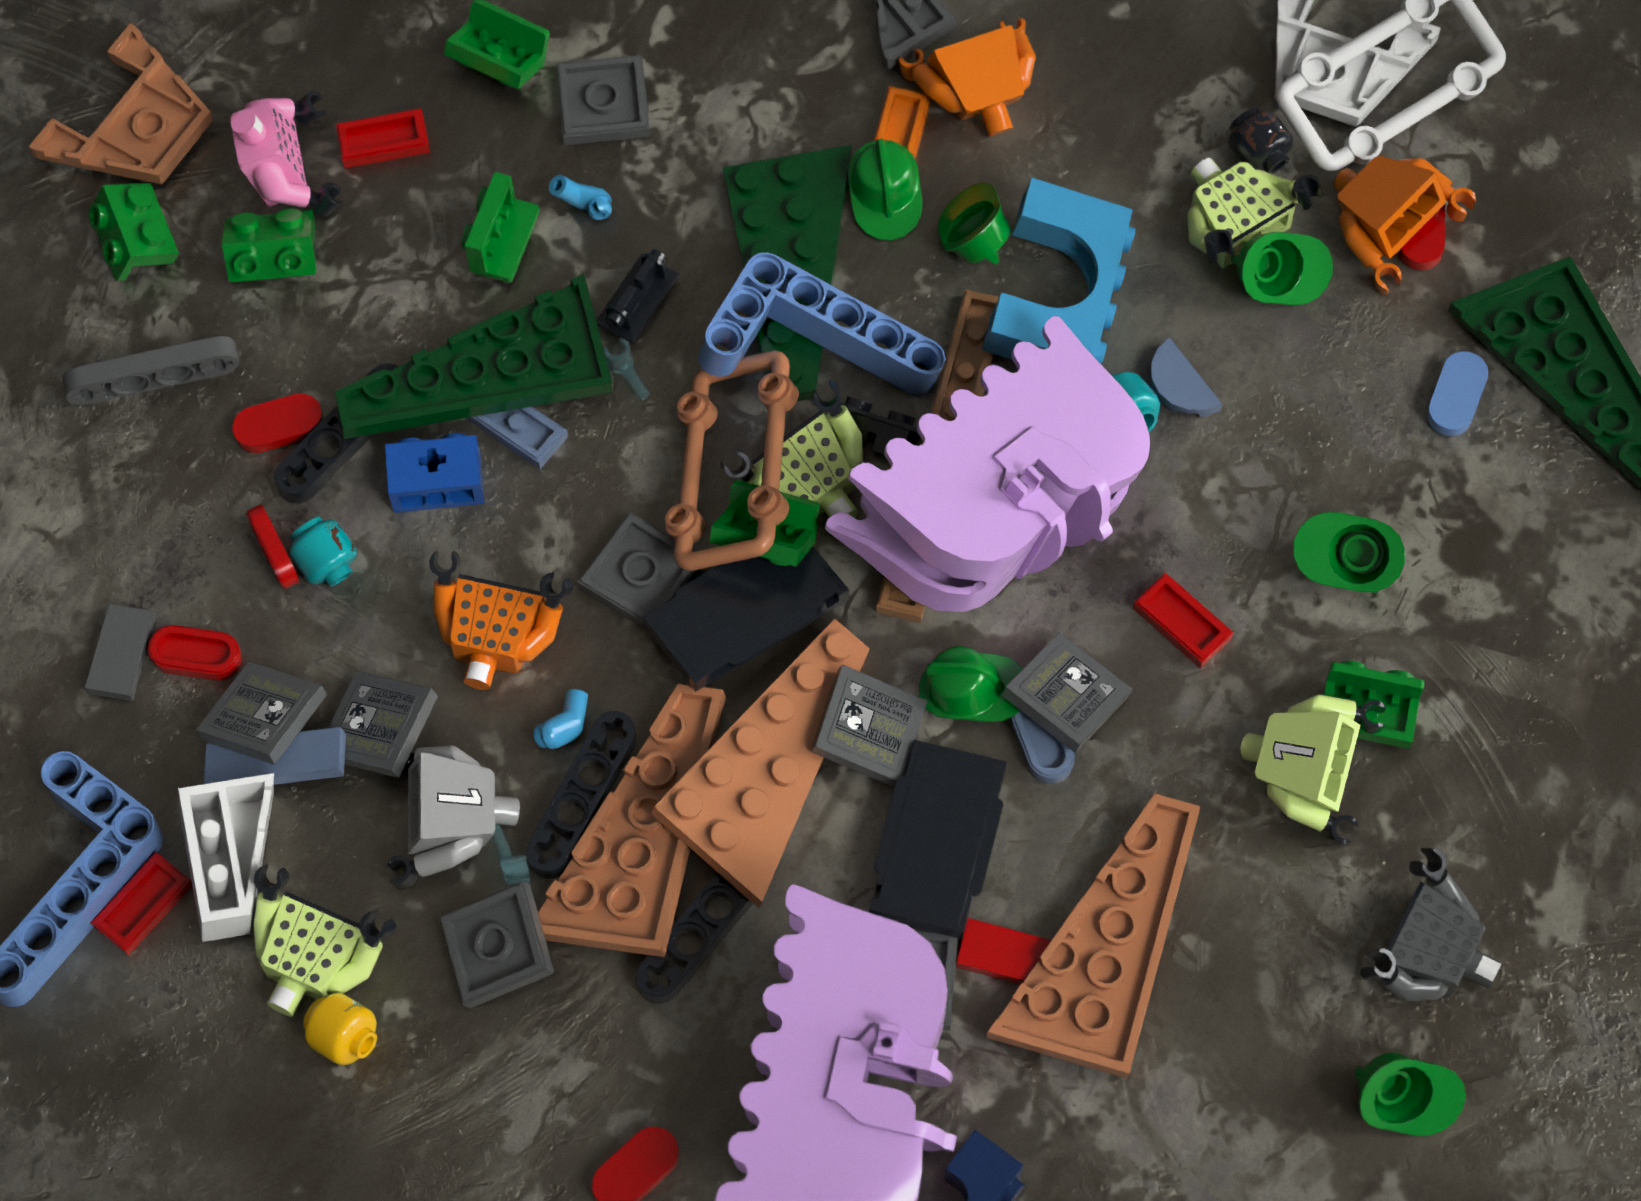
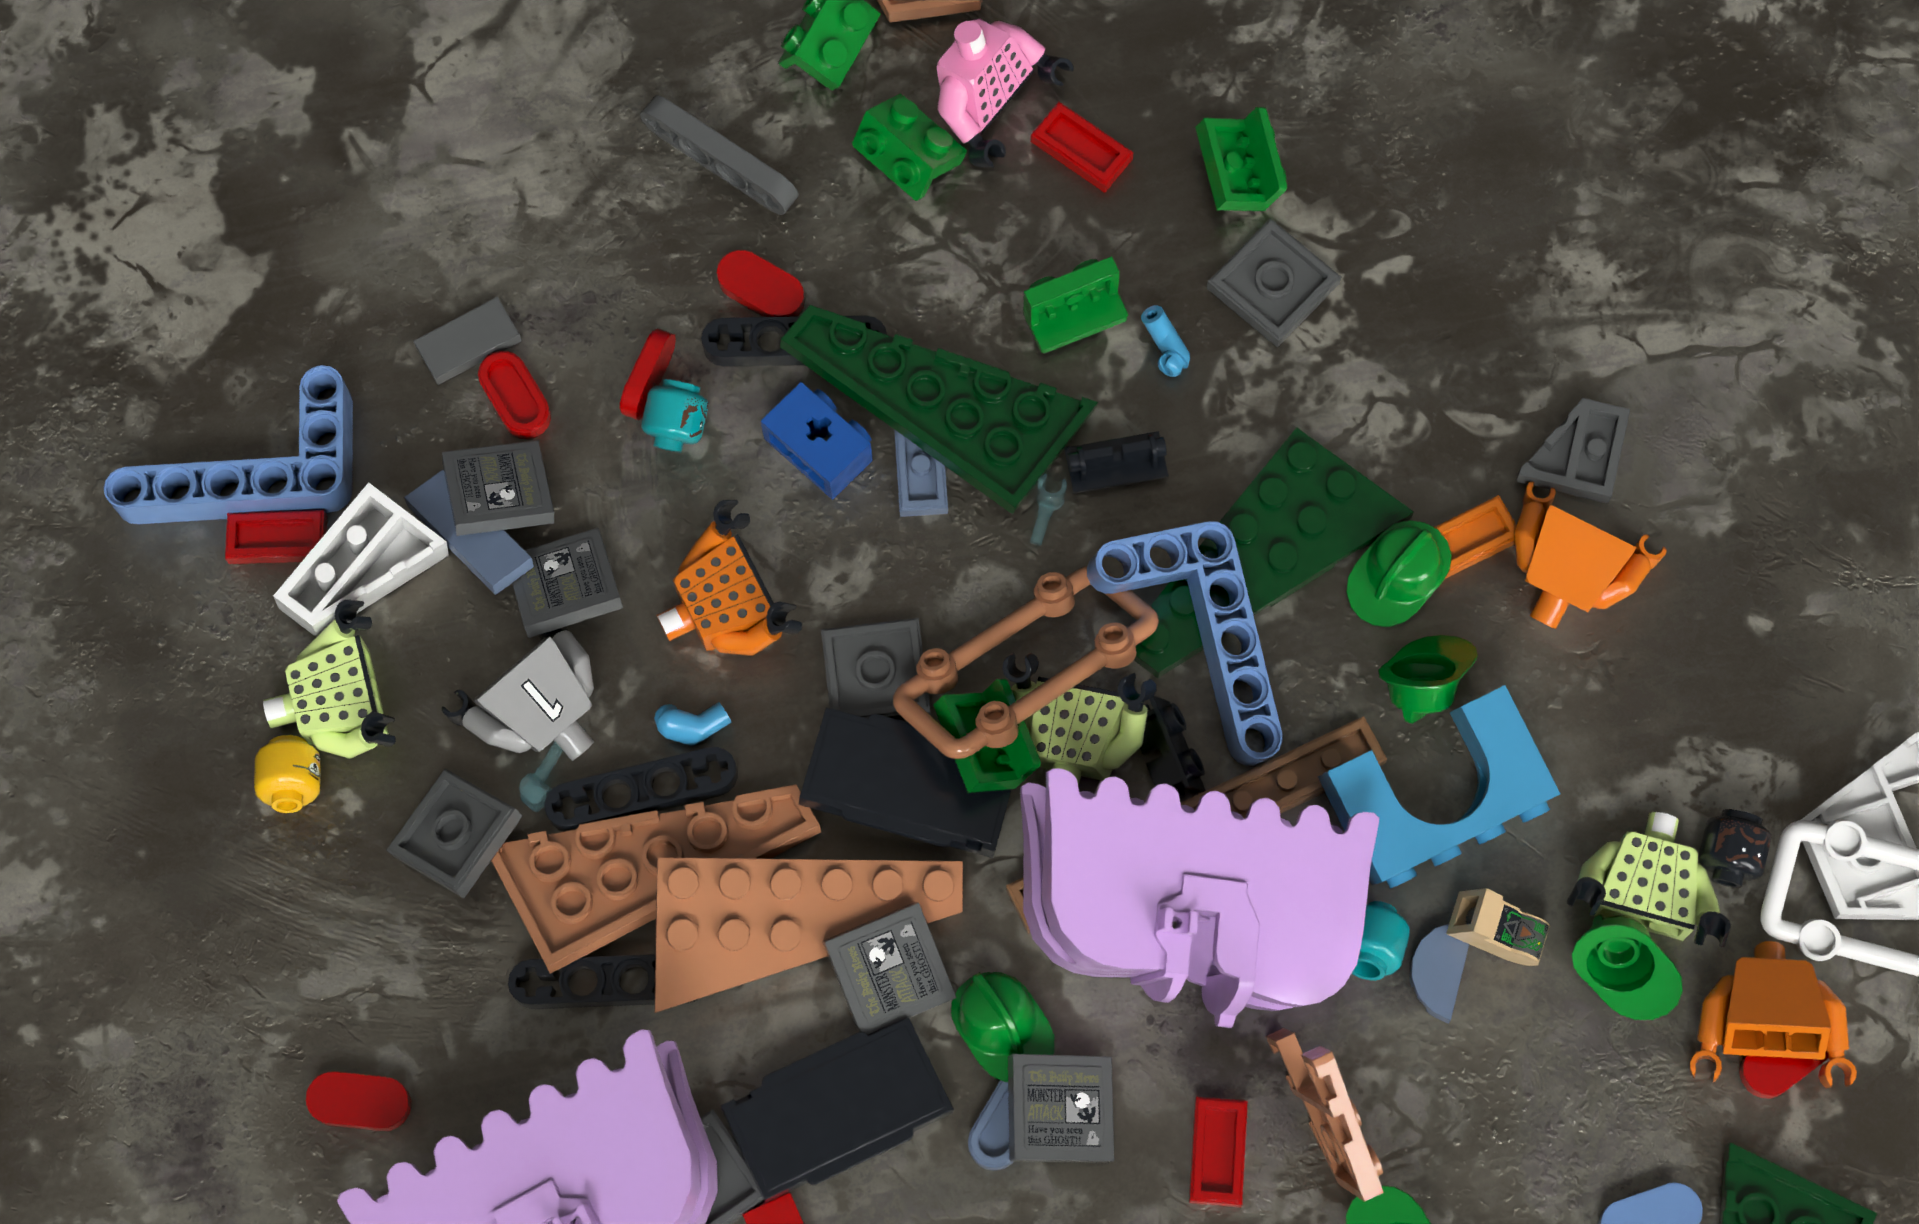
camera: 50 degrees right, 5 degrees up
none -> nougat wing [1265,1028,1384,1202]
none -> tan leg [1446,888,1550,966]

